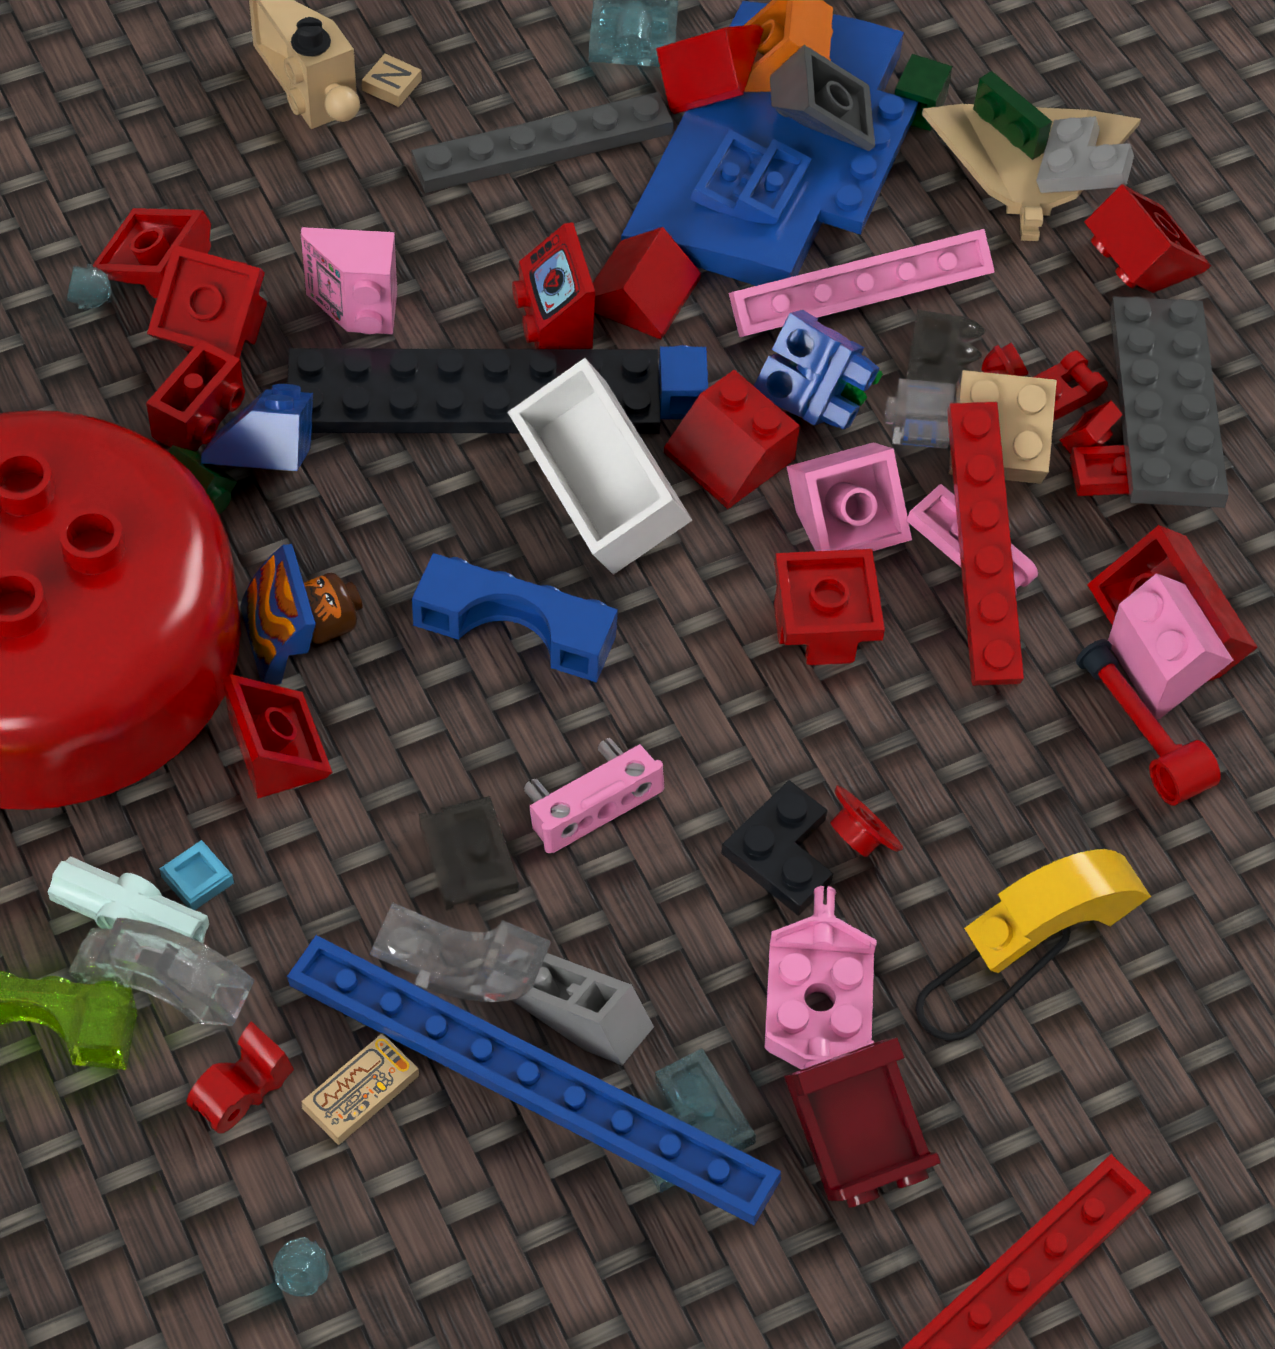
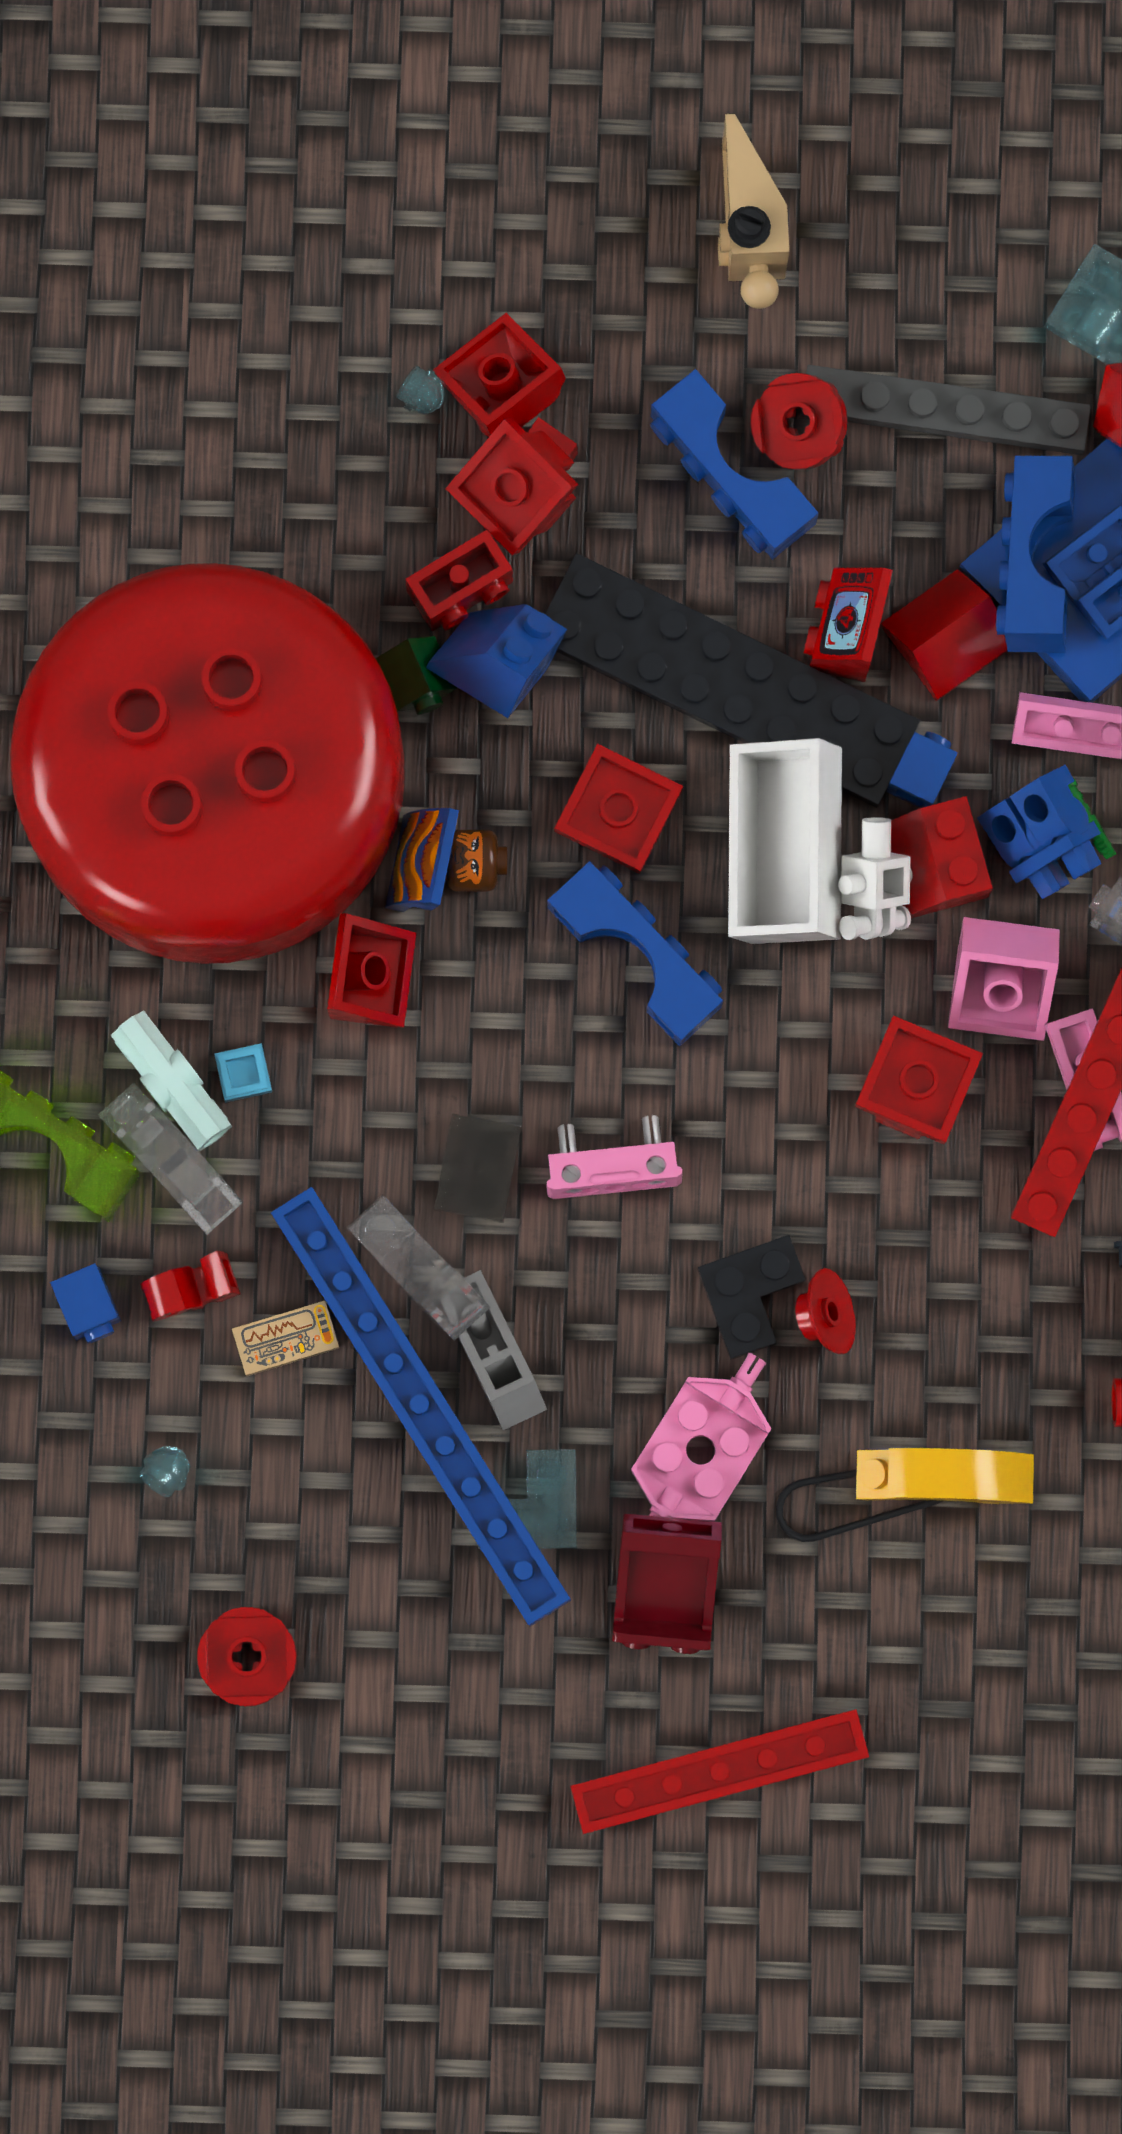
camera: 30 degrees right, 25 degrees up
bright pink slope [301,227,397,335] -> none
tan tile [362,54,422,107] -> none
none -> blue brick [50,1263,122,1343]
none -> red plate [554,743,684,874]
none -> blue arch [650,369,819,560]
none -> red plate [751,373,848,470]
none -> white piece [838,817,913,940]
none -> blue arch [996,456,1076,653]

